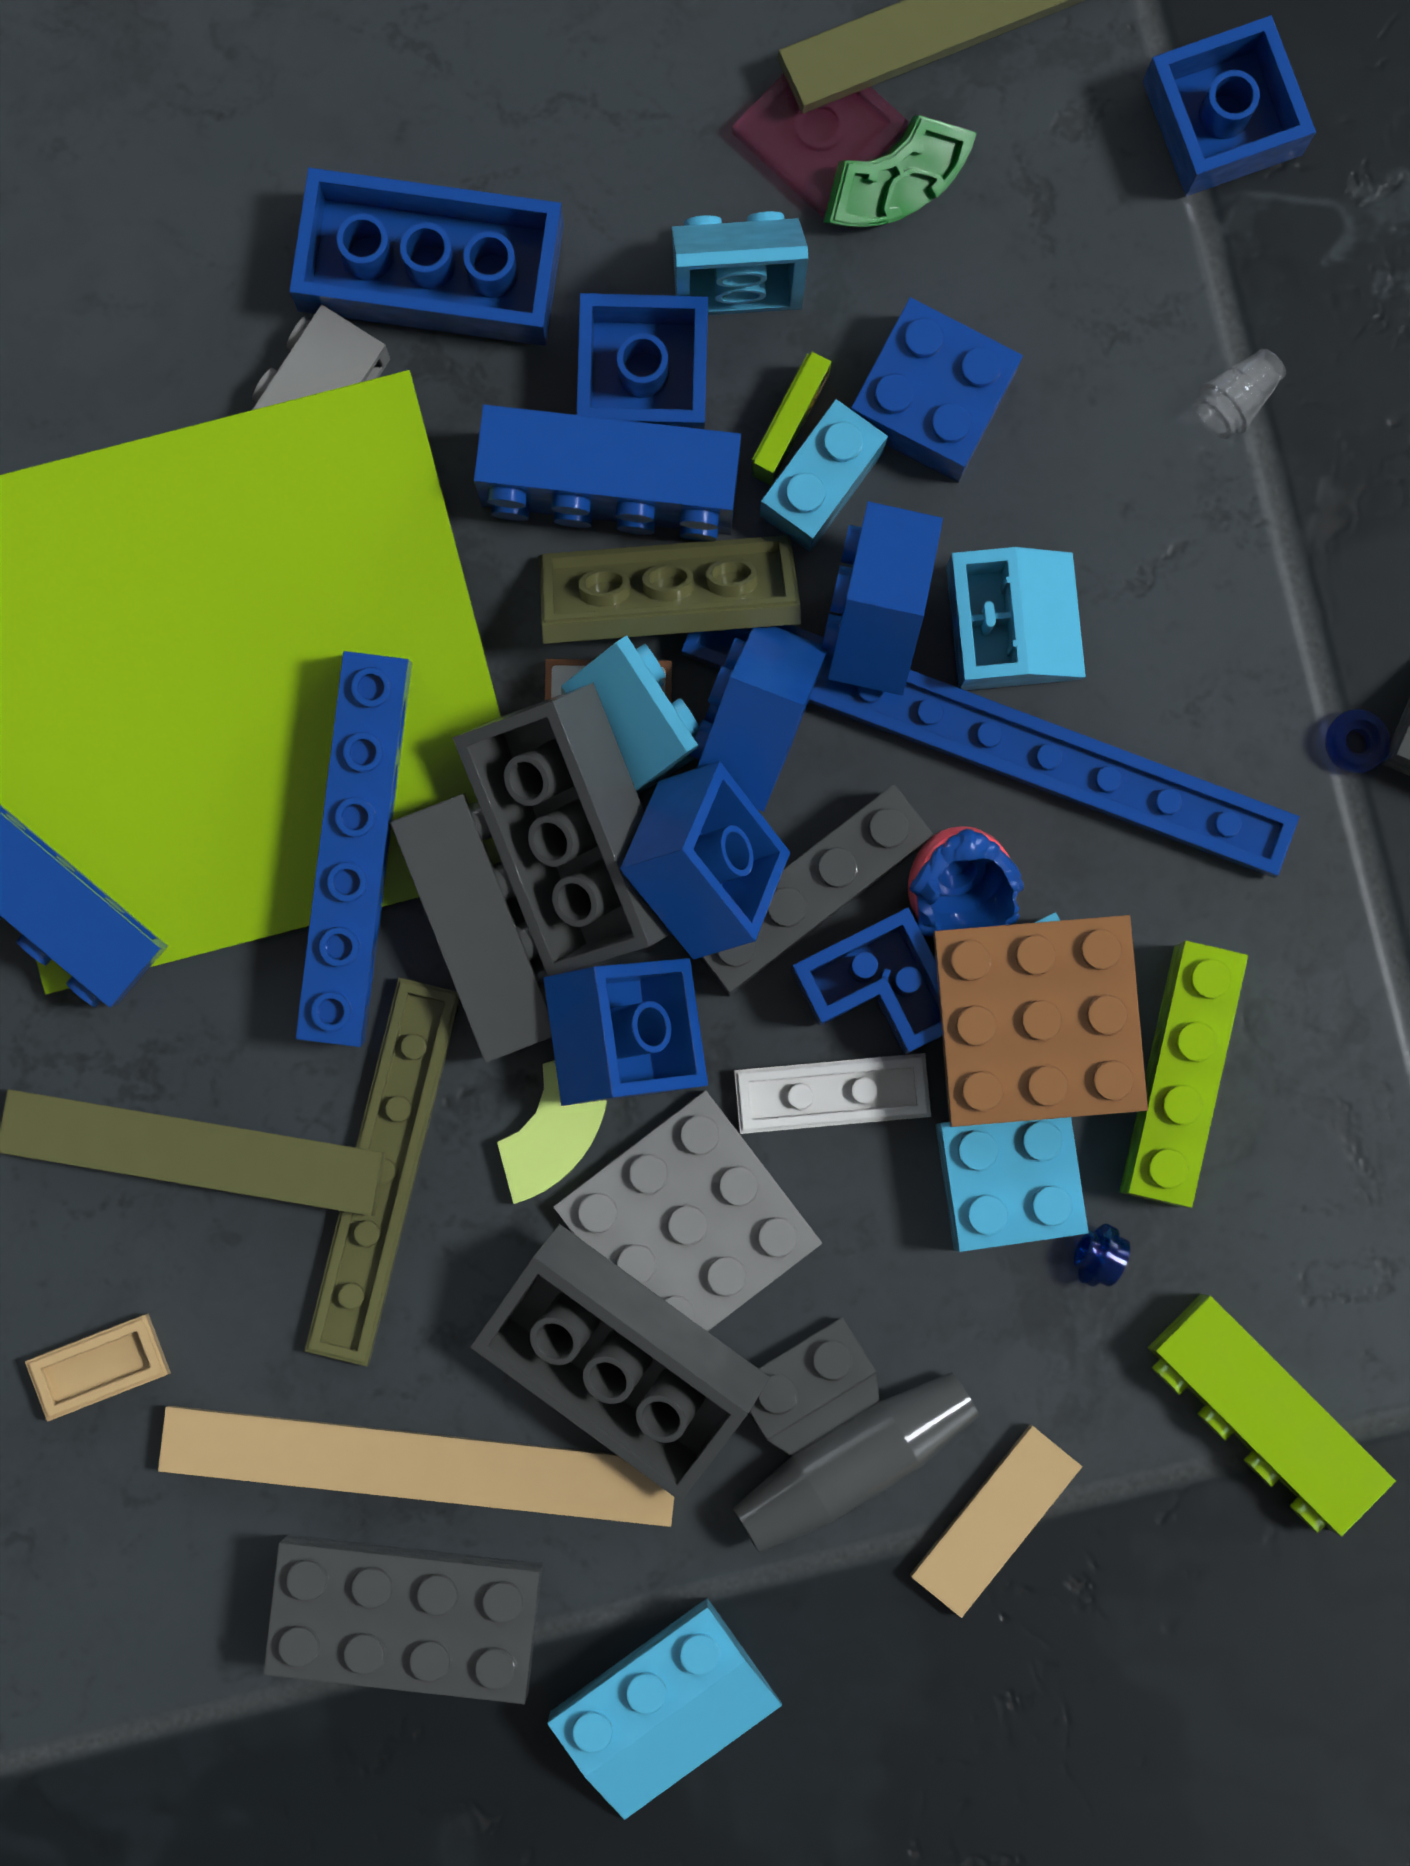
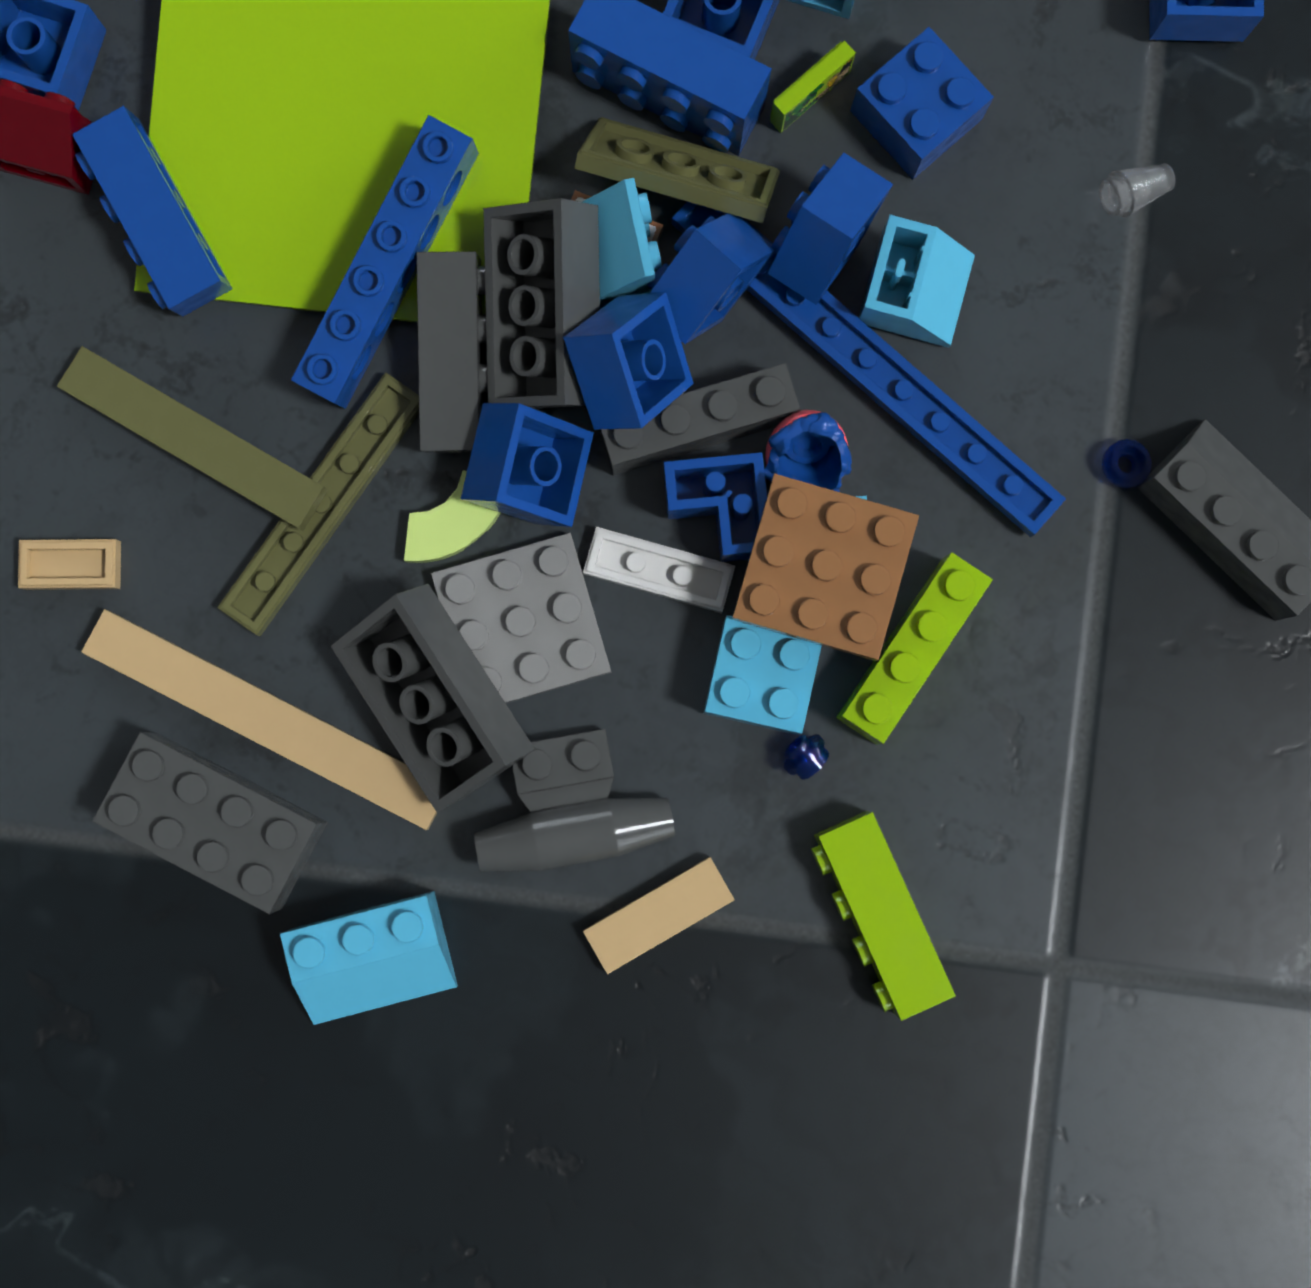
camera: 20 degrees right, 0 degrees up
medium azure brick [760,399,888,552] -> none

